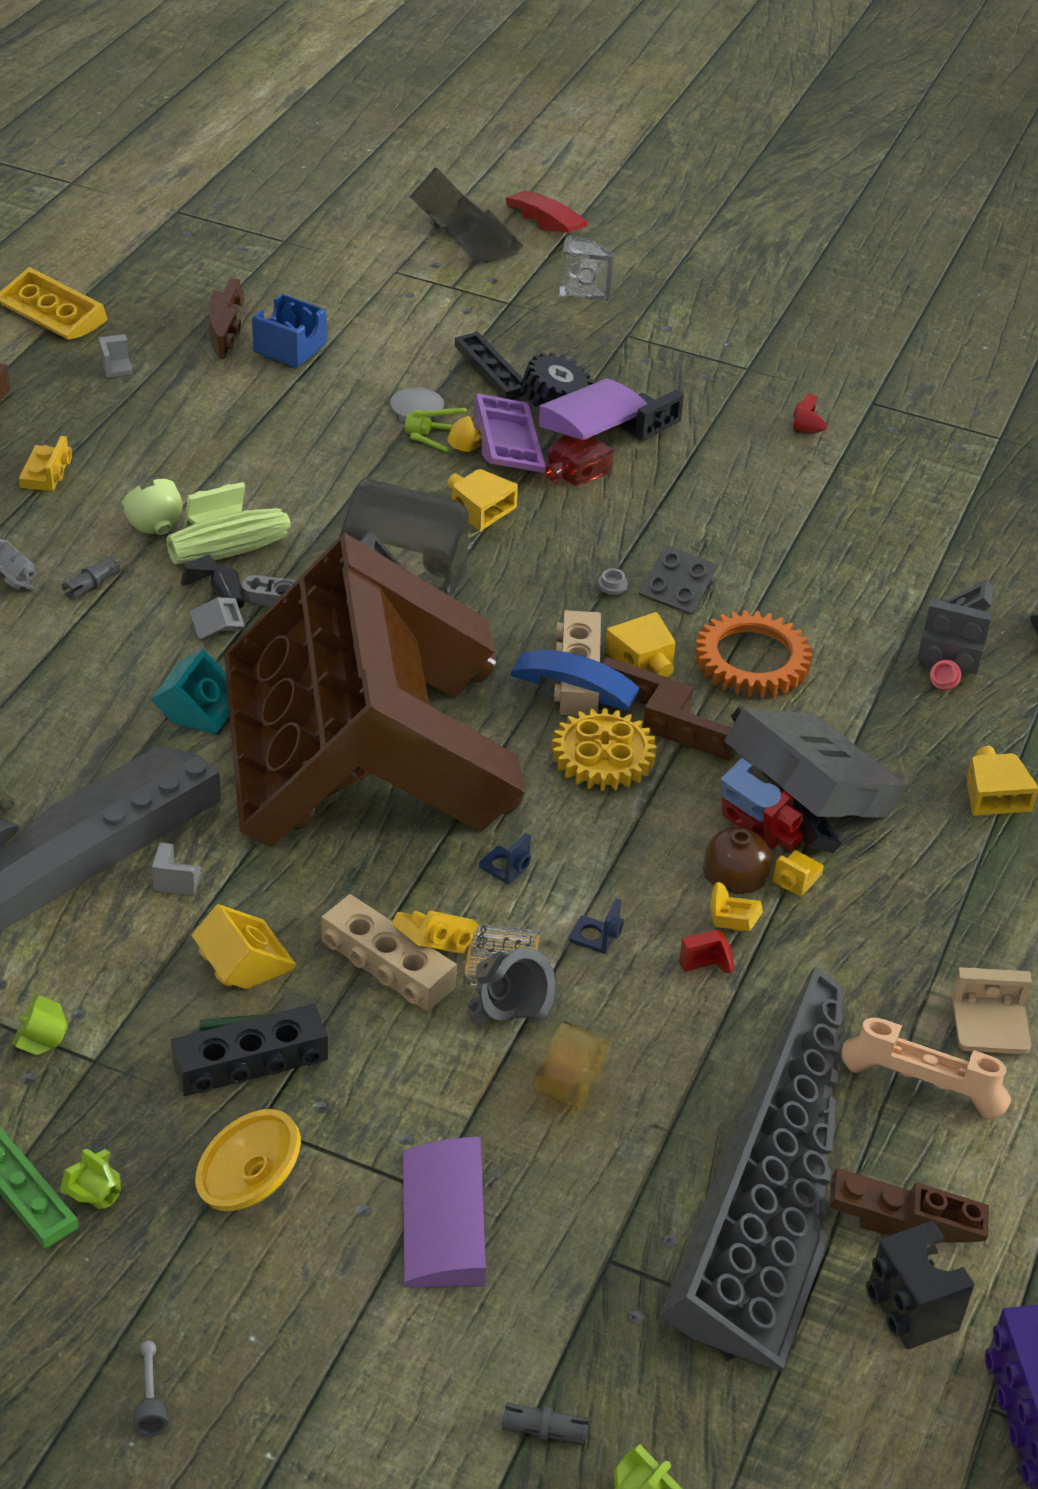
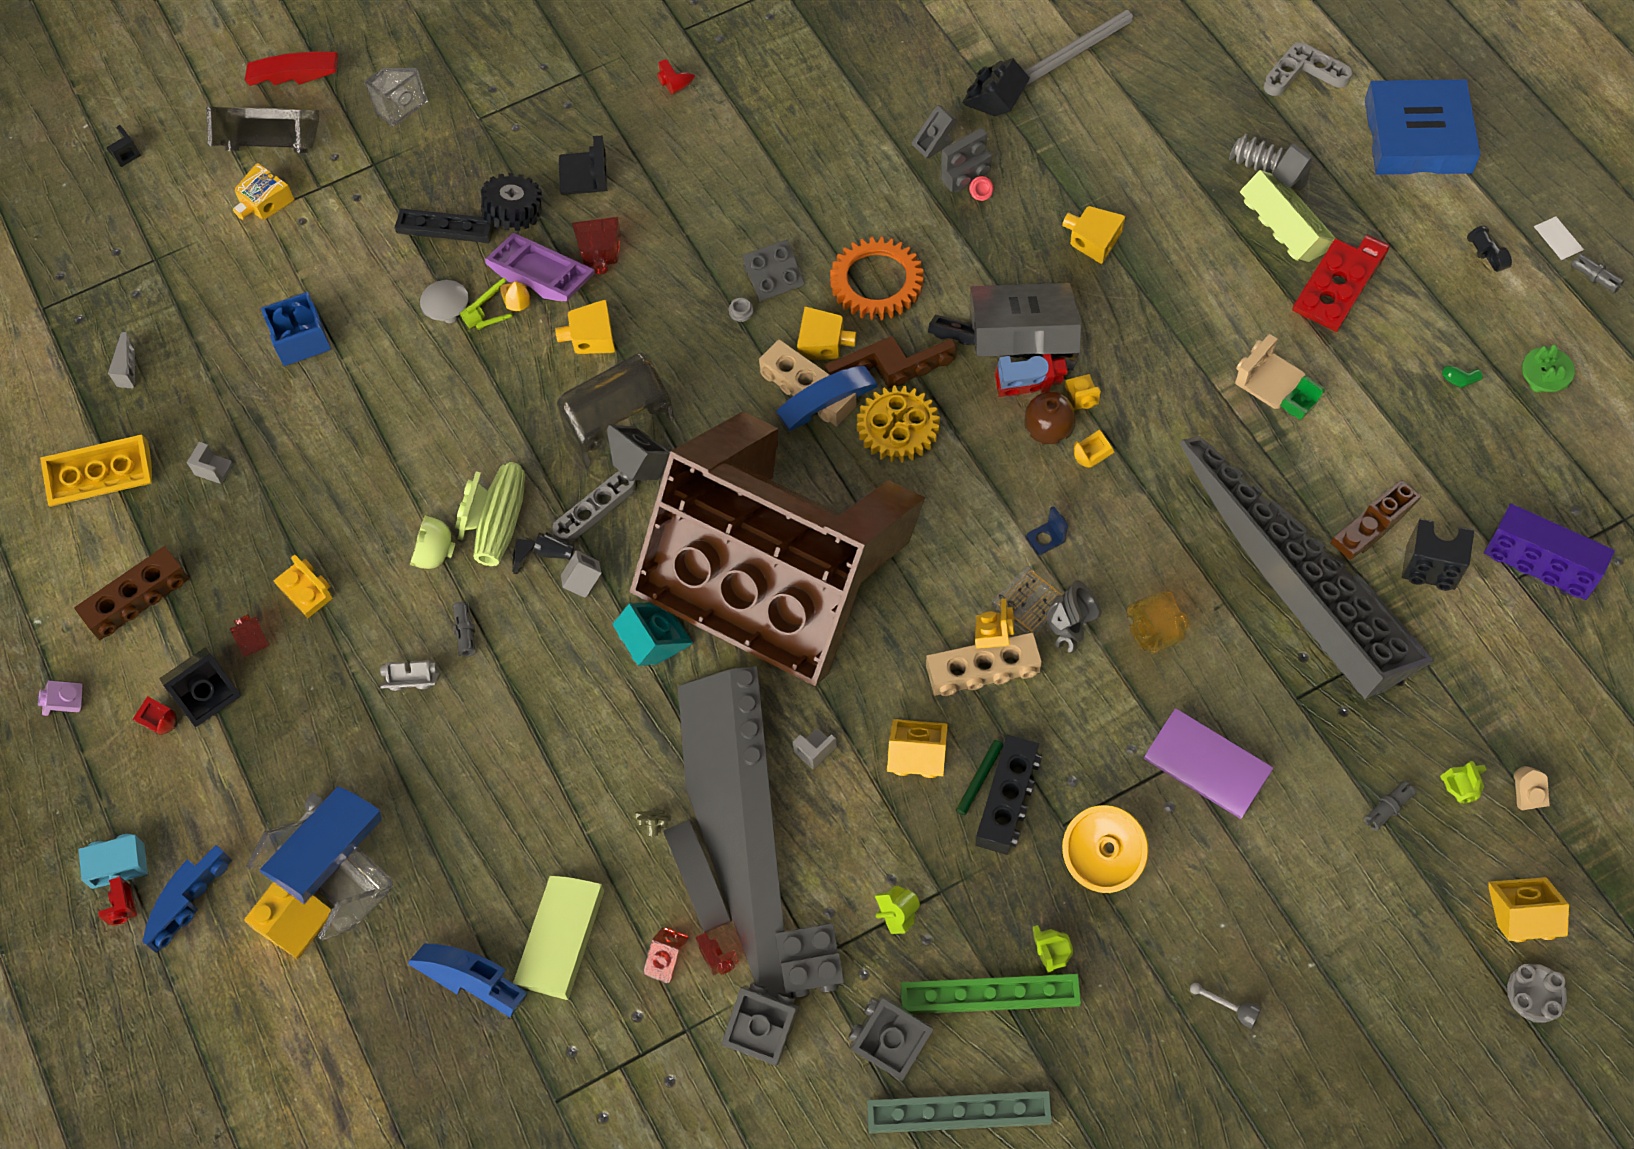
camera: 45 degrees left, 20 degrees up
reddish brown slope [209,278,244,359] -> none
dark blue bracket [479,833,531,885] -> none
medium lavender slope [539,378,647,440] -> none
red plate [679,930,734,973] -> none
light nougat plate [841,1018,1011,1119] -> none
none -> black panel [107,125,141,167]
none -> light grey slope [108,332,135,388]
none -> yellow torso [233,163,295,220]
none -> green bracket [1280,376,1325,420]

